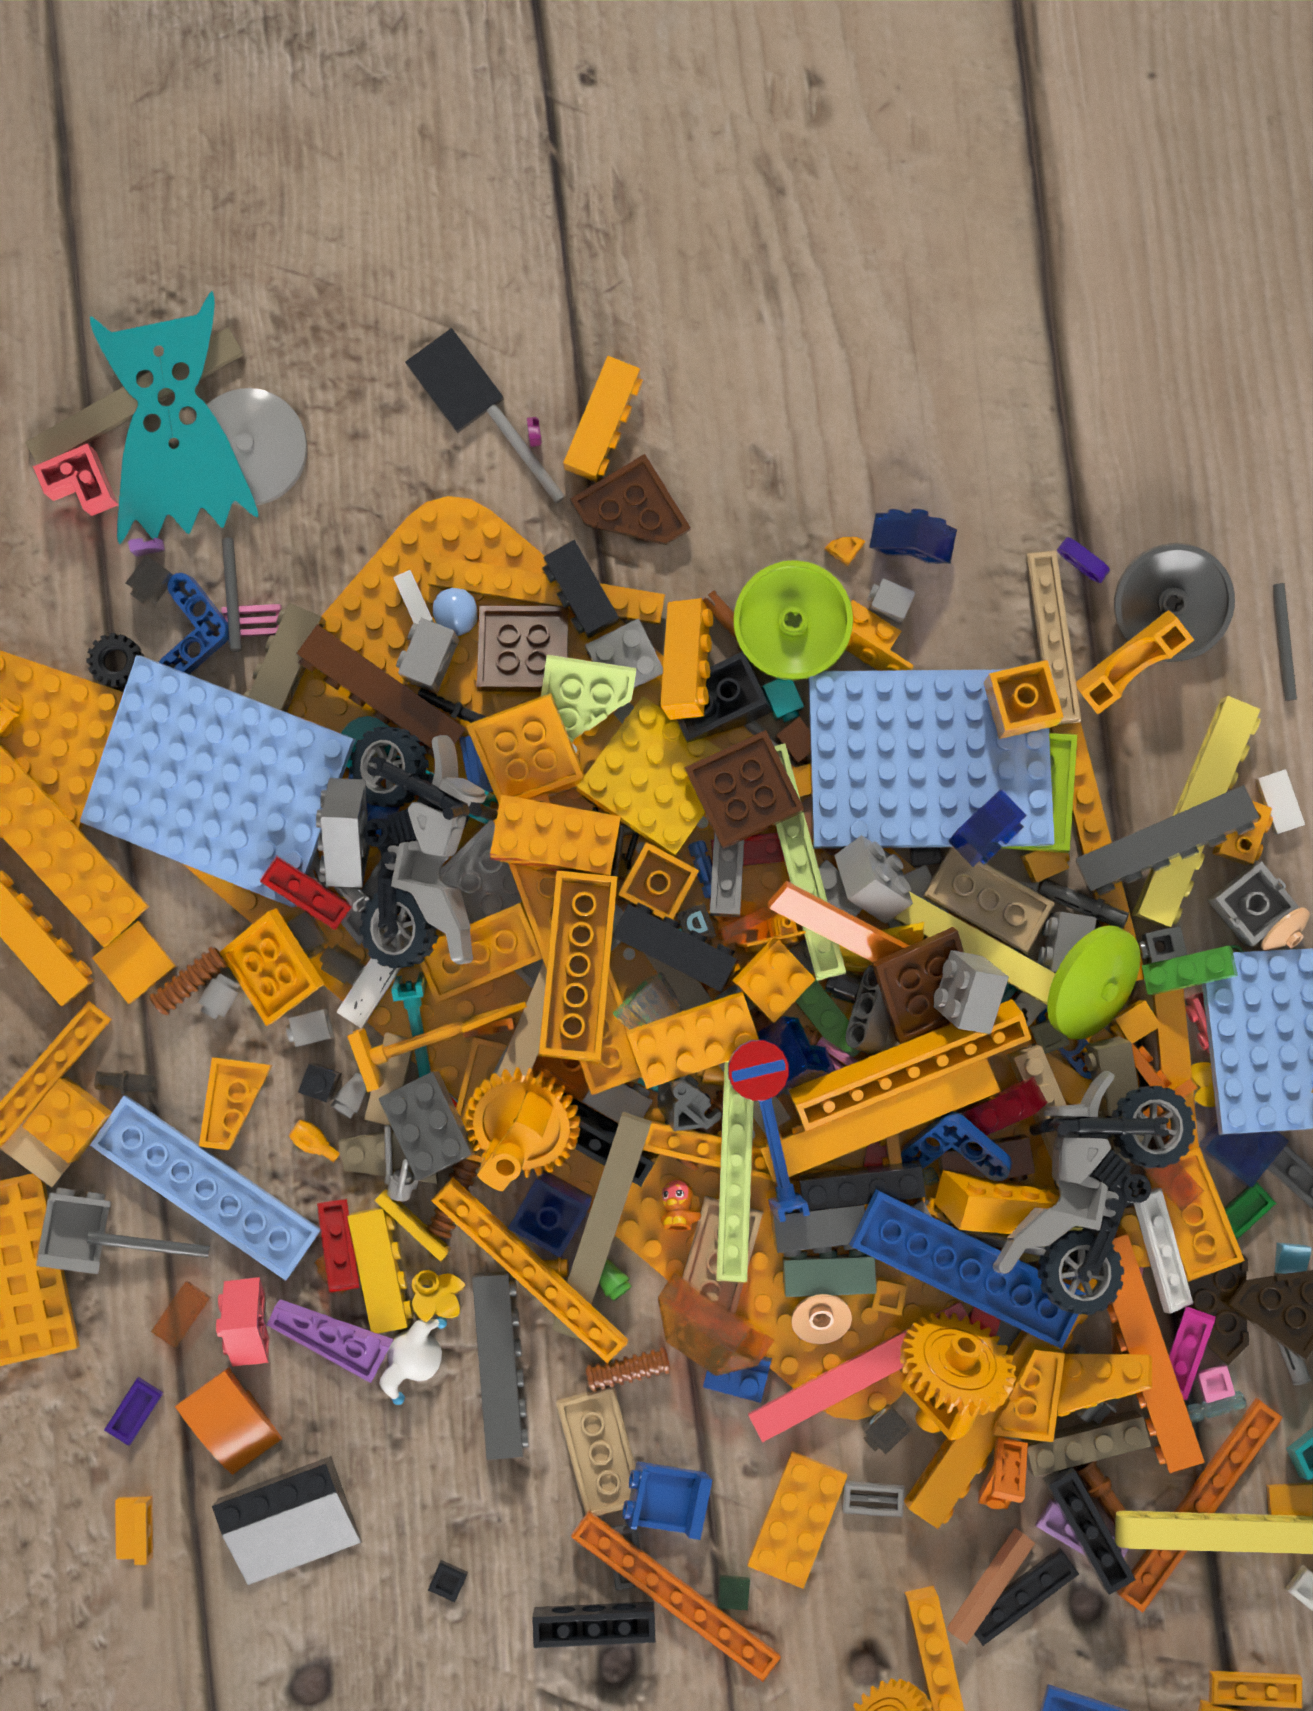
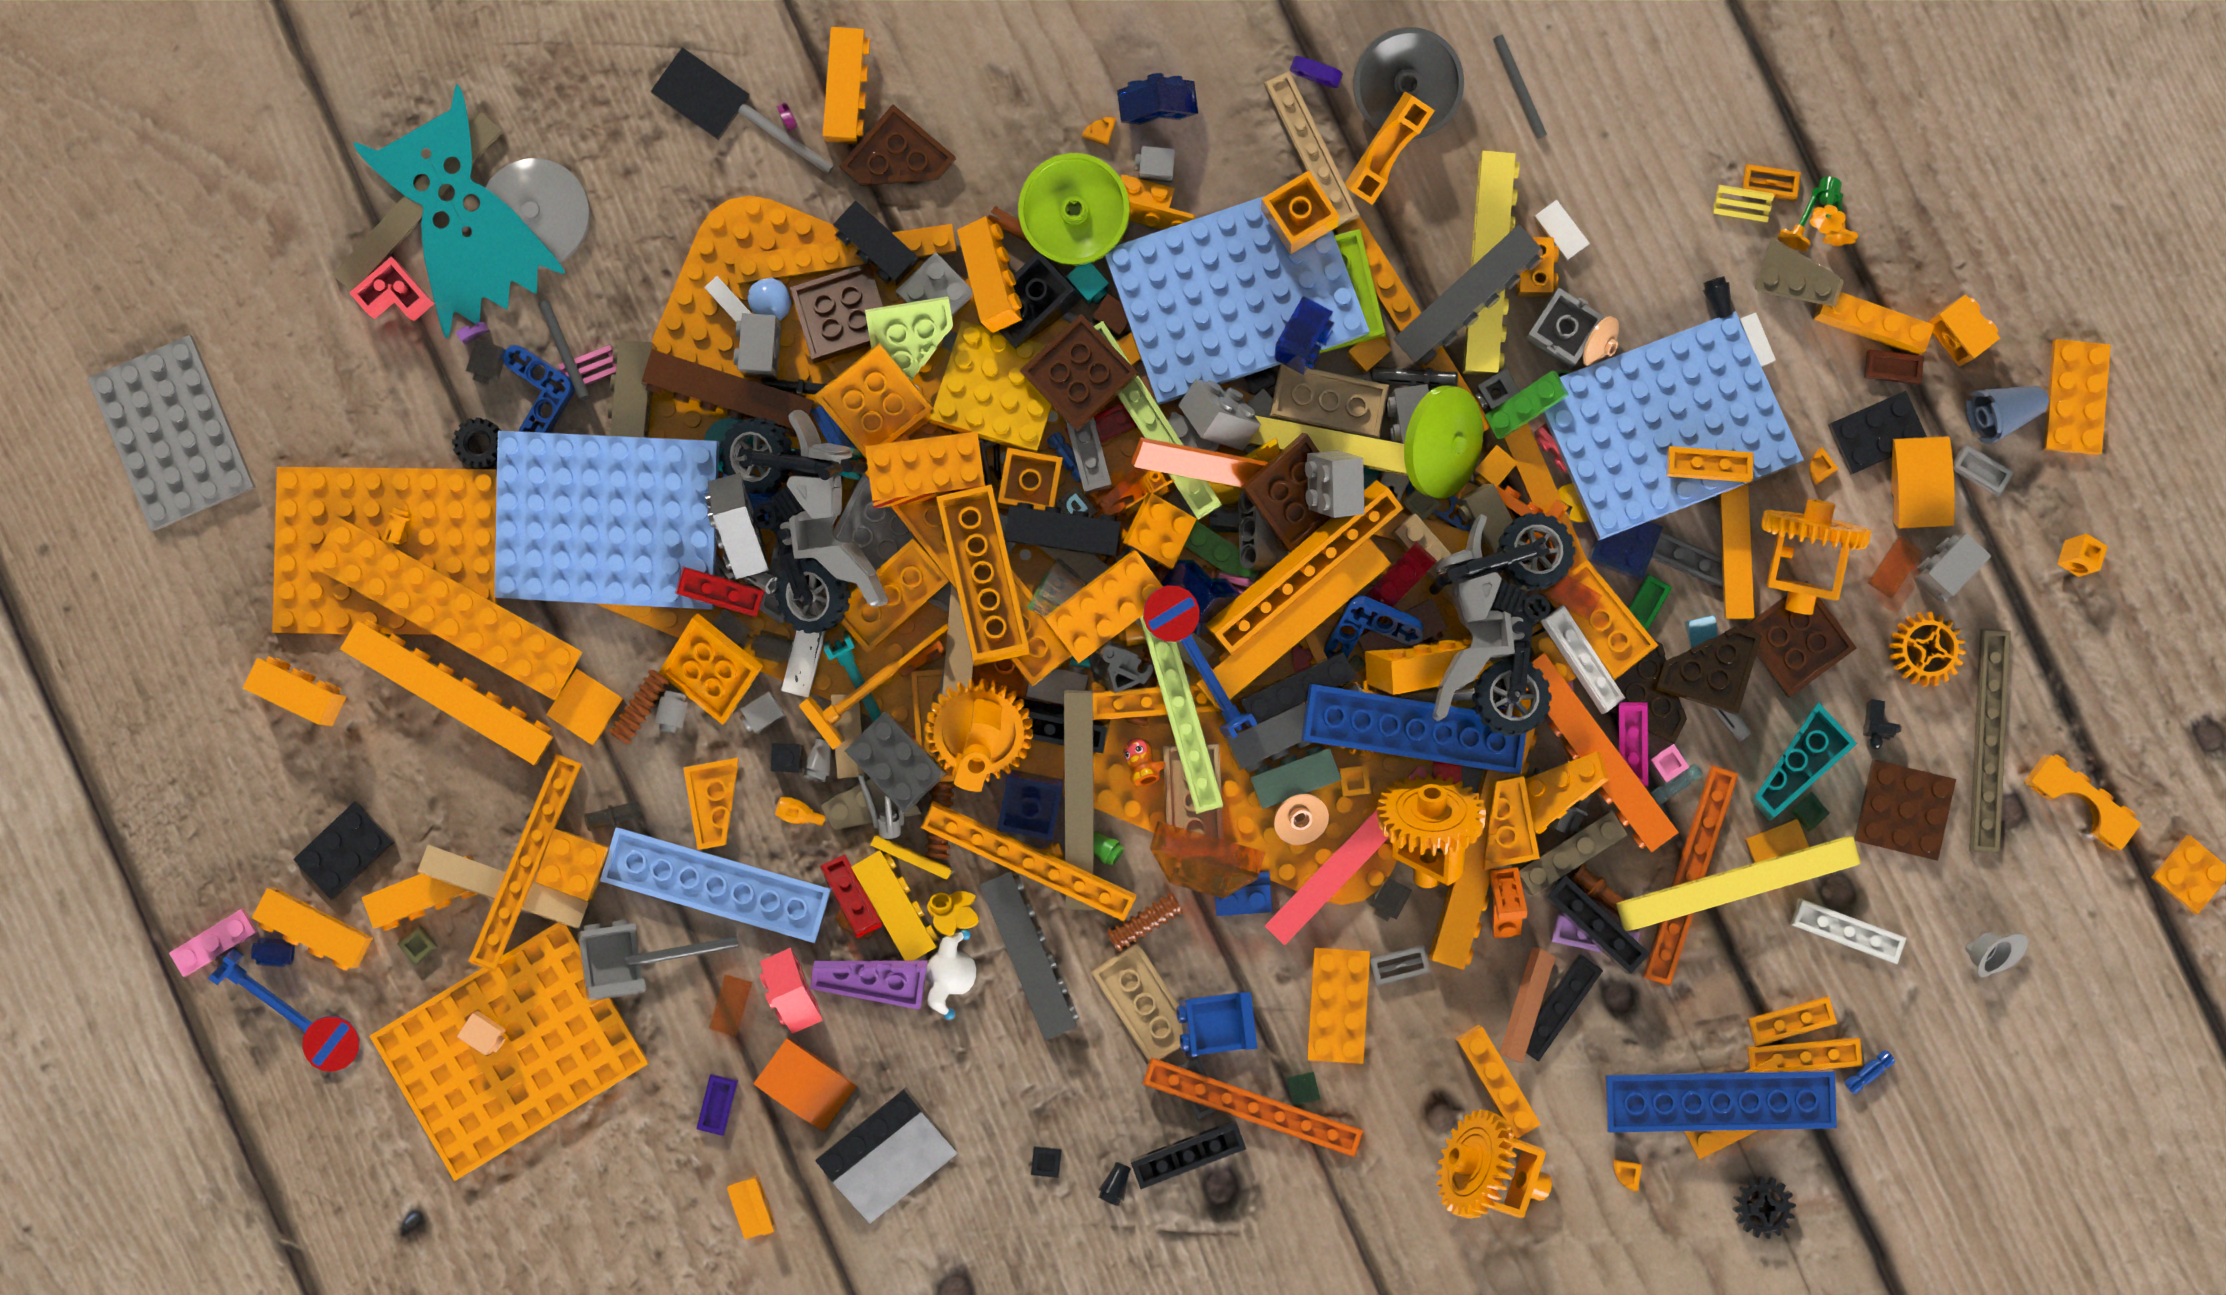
camera: 15 degrees left, 0 degrees up
none -> black cone [1098,1162,1131,1206]

